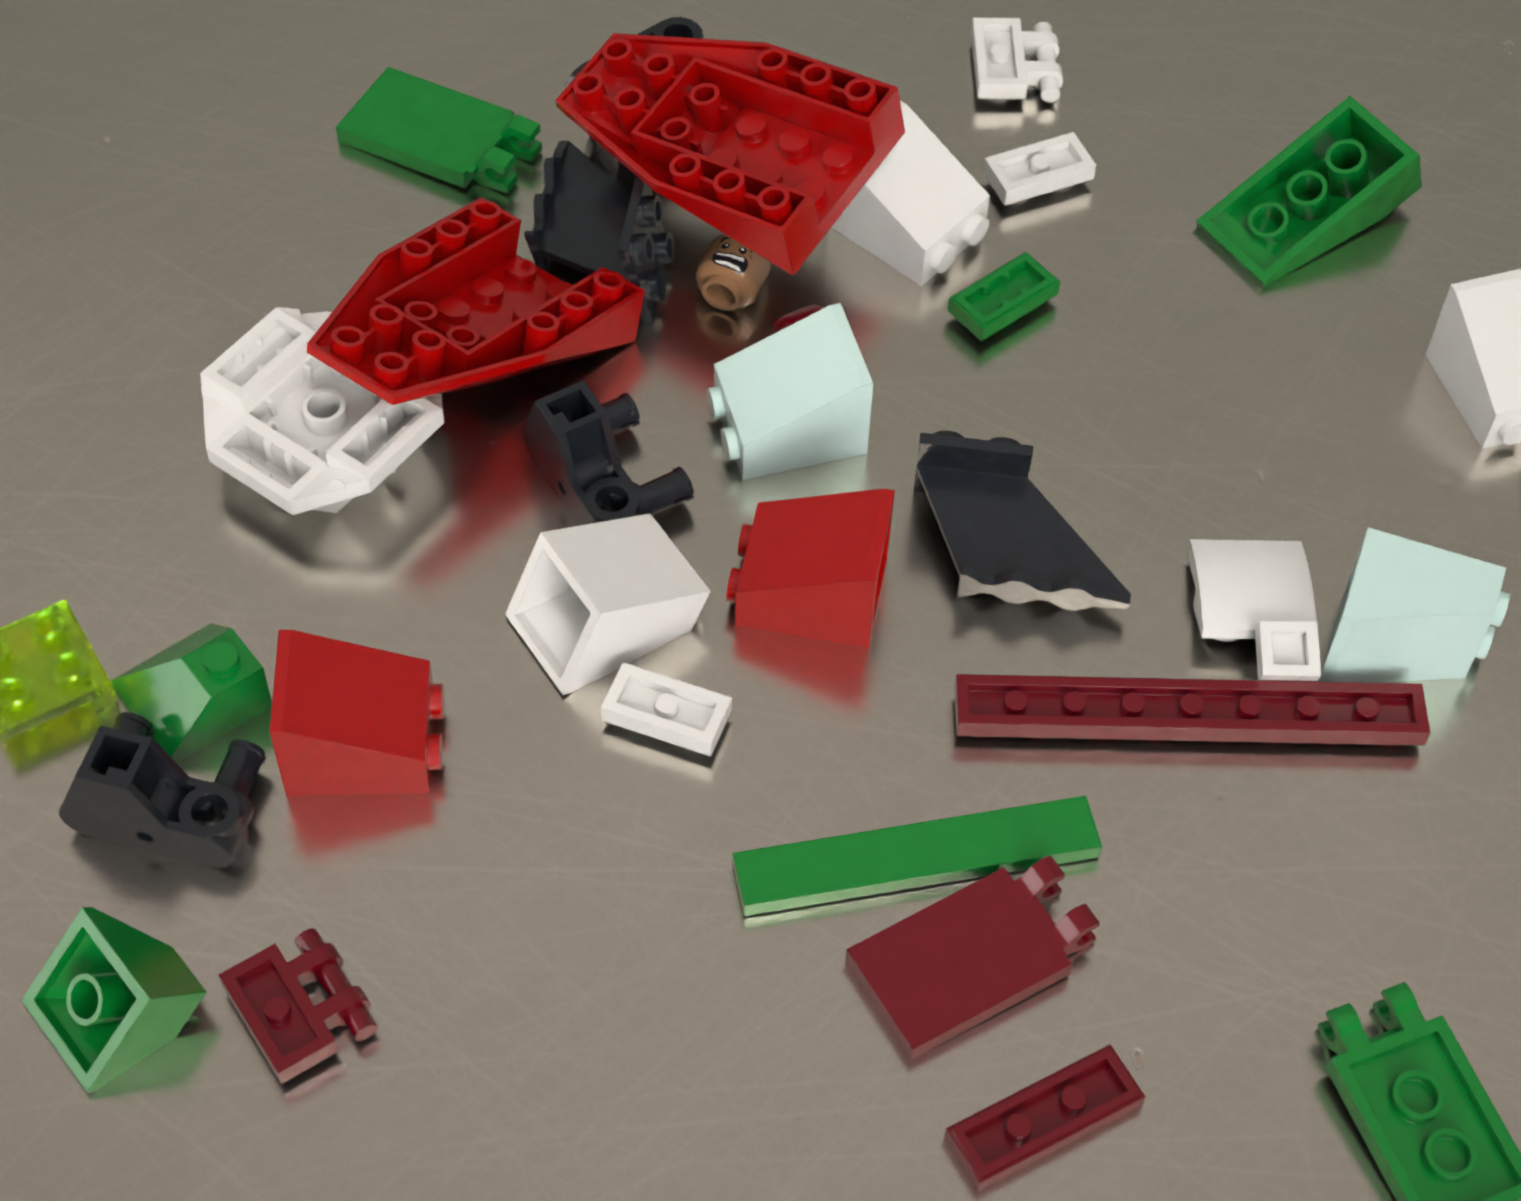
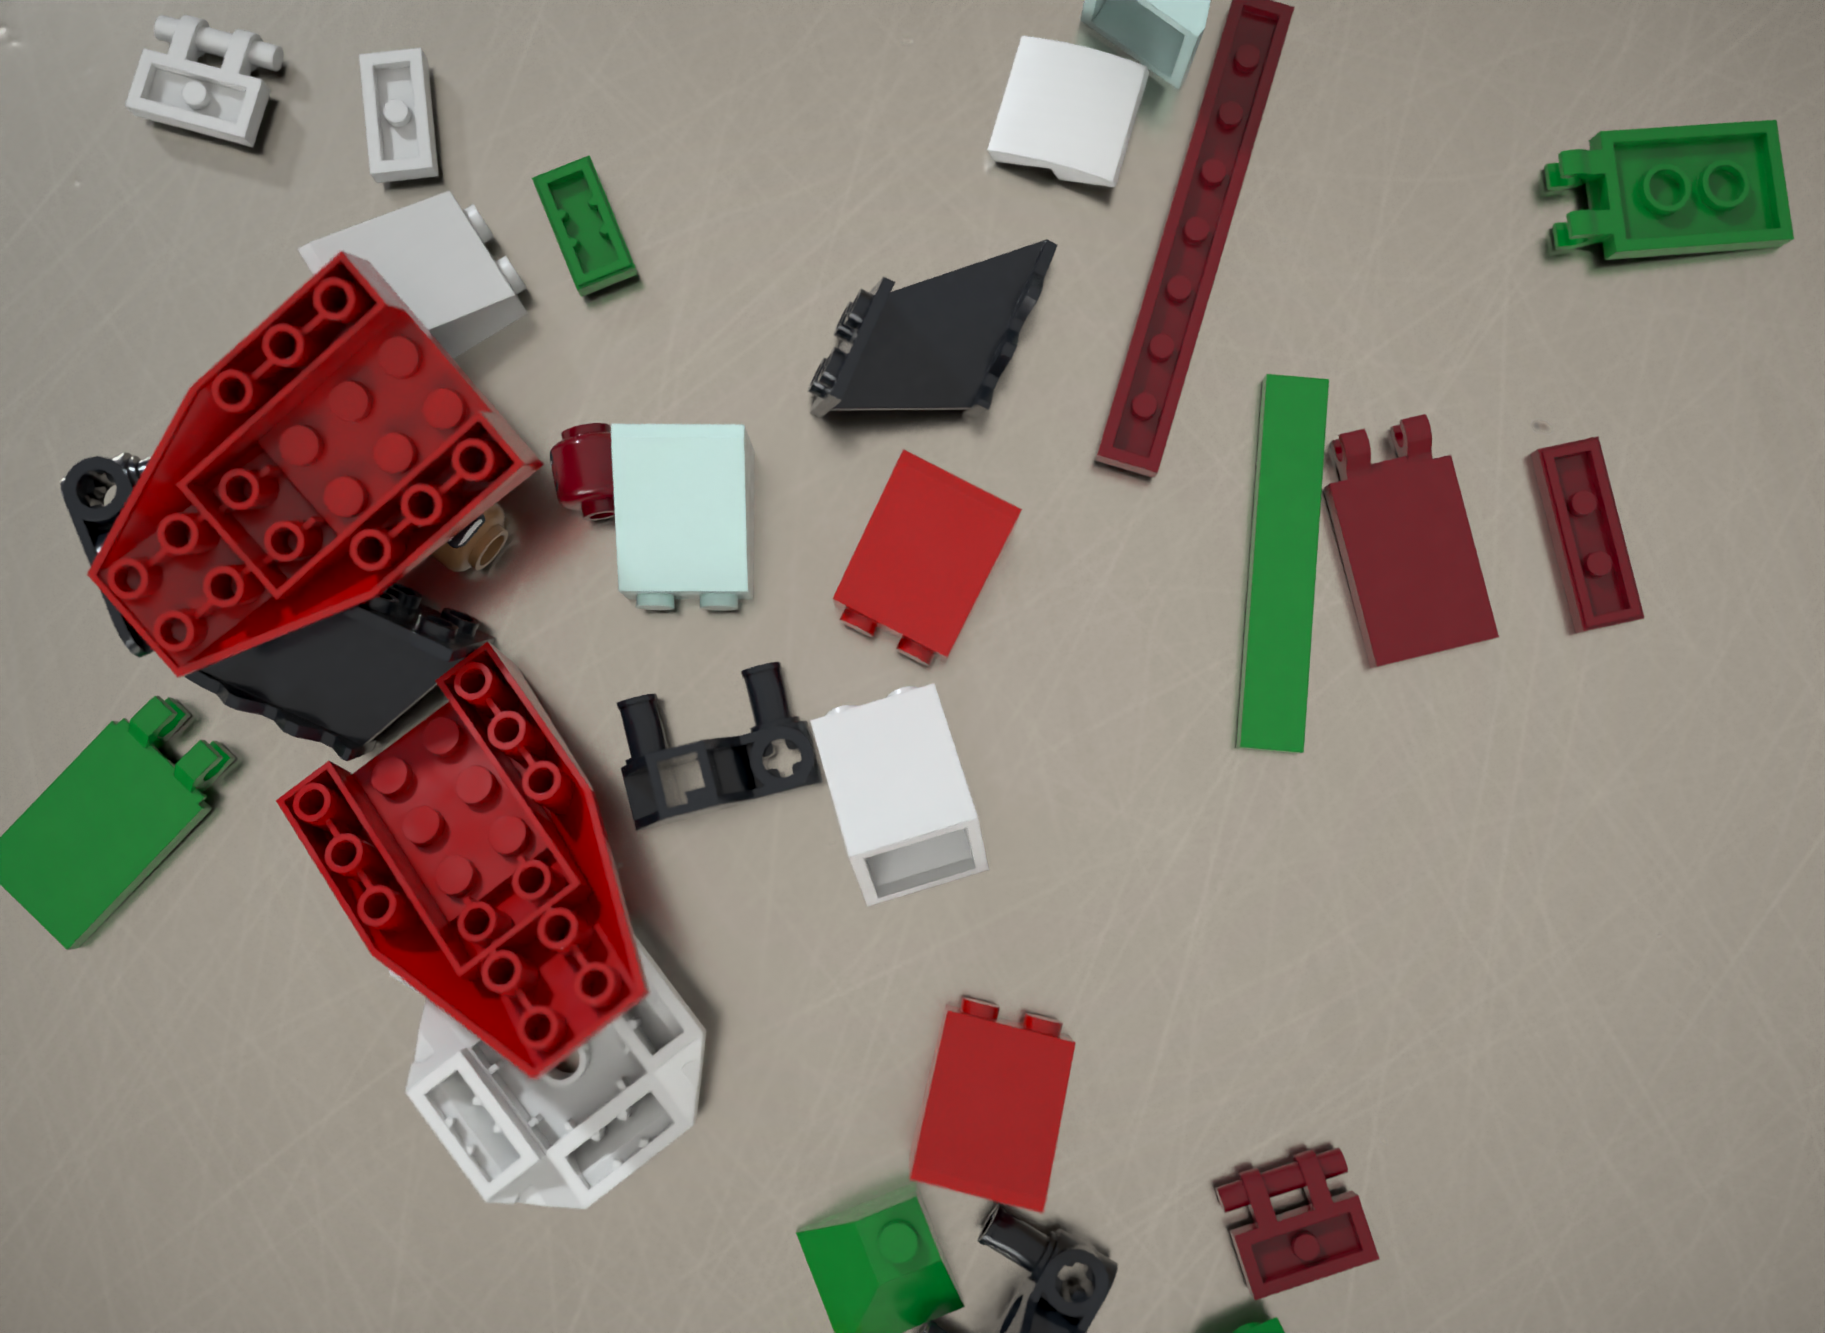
camera: 75 degrees left, 30 degrees up
white plate [601,662,732,757] -> none
white tile [1255,620,1321,682] -> none

